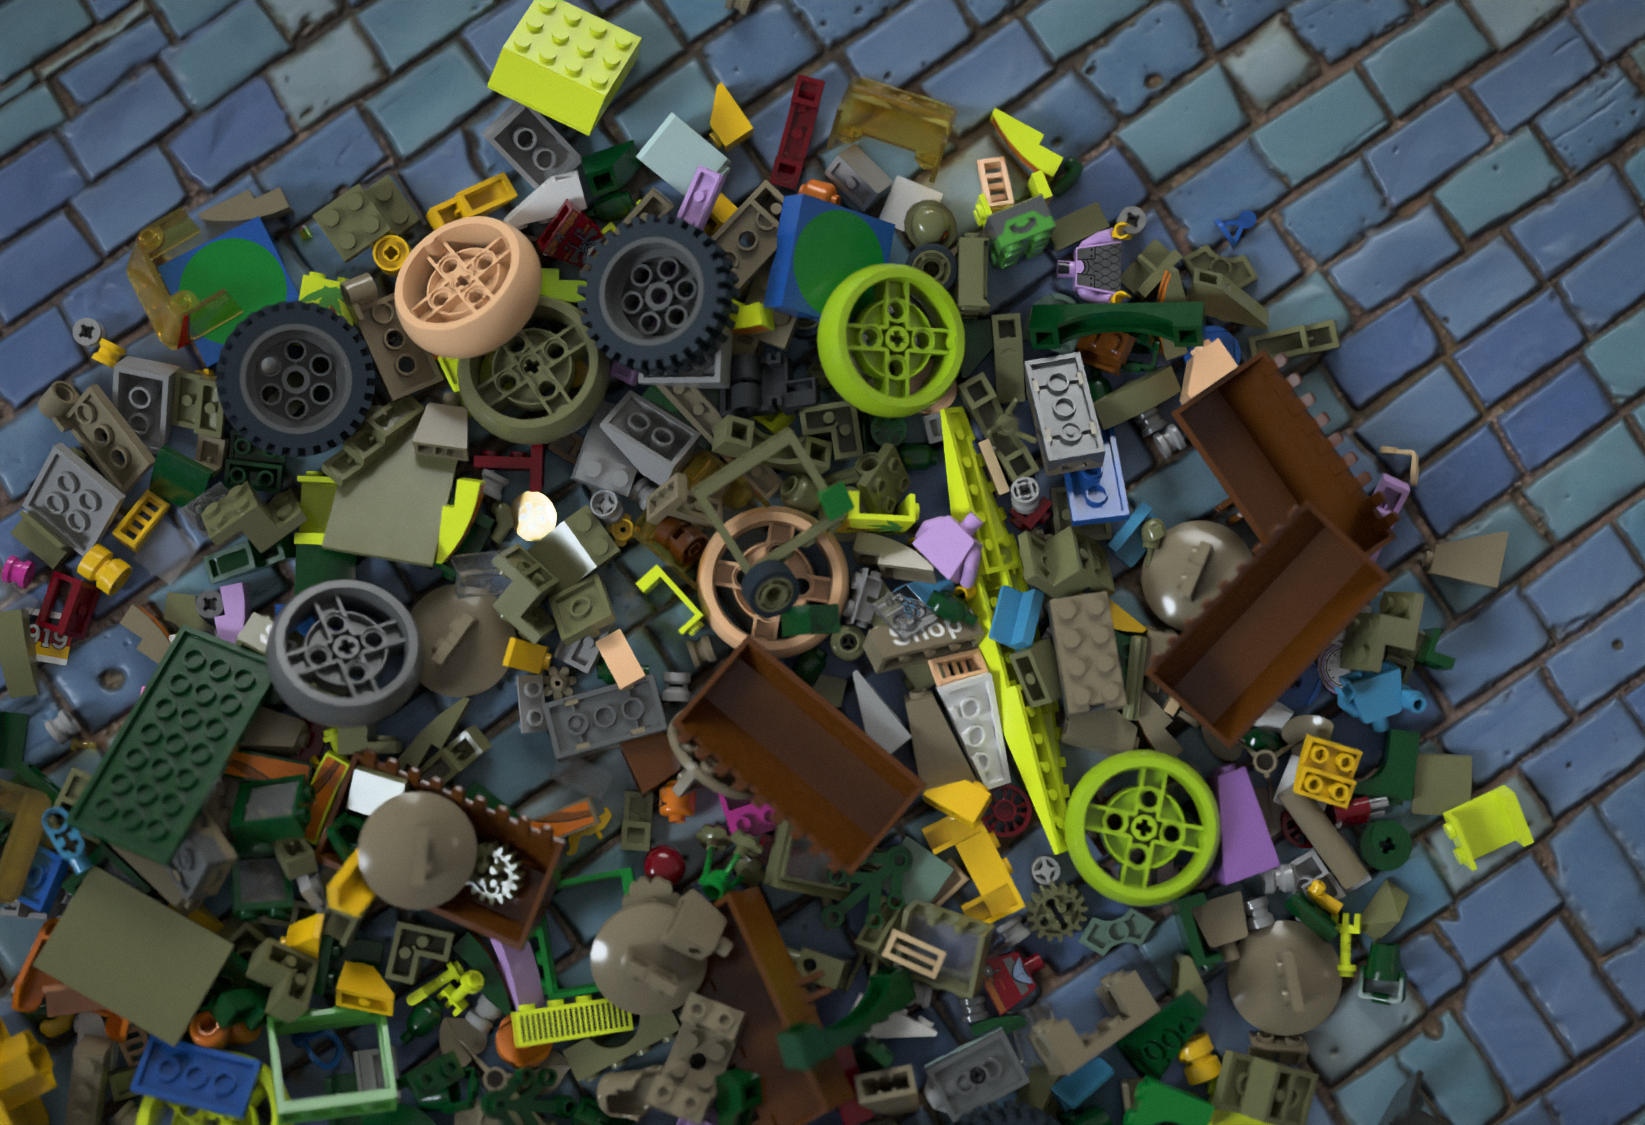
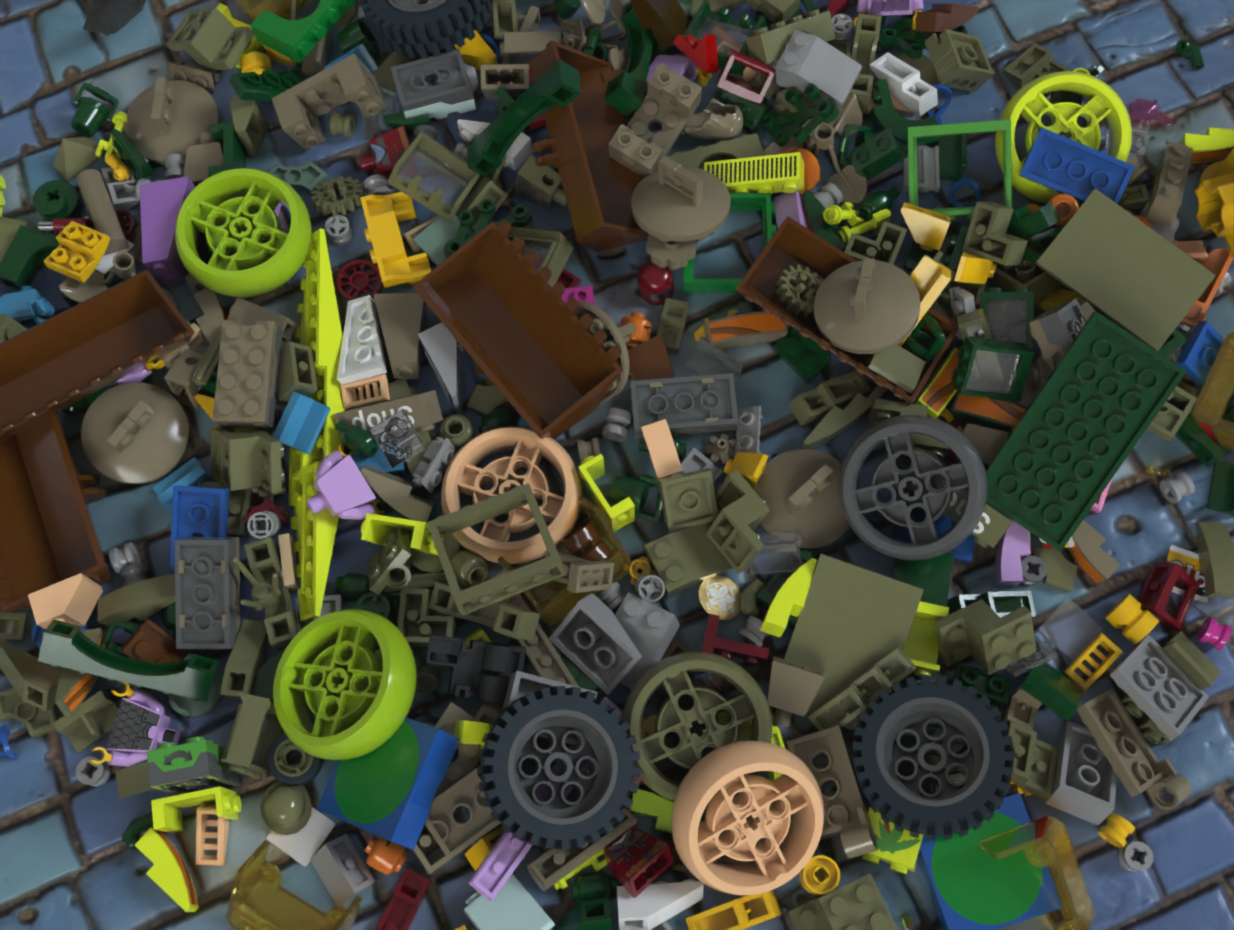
camera: 165 degrees left, 15 degrees down
dark azure piece [42,807,93,876] -> none
dark tan torso [659,889,733,960] -> none
olive plant [696,824,765,900] -> none
black wheel [741,560,800,617] -> none
dark green slope [781,604,840,637] -> none
green slope [816,481,855,522] -> none
tan tile [881,928,947,979] -> none
yellow slope [923,780,992,830] -> none
olive piece [1141,518,1166,567] -> none
none -> olive wheel [330,111,356,138]
none -> dark green piece [611,474,663,521]

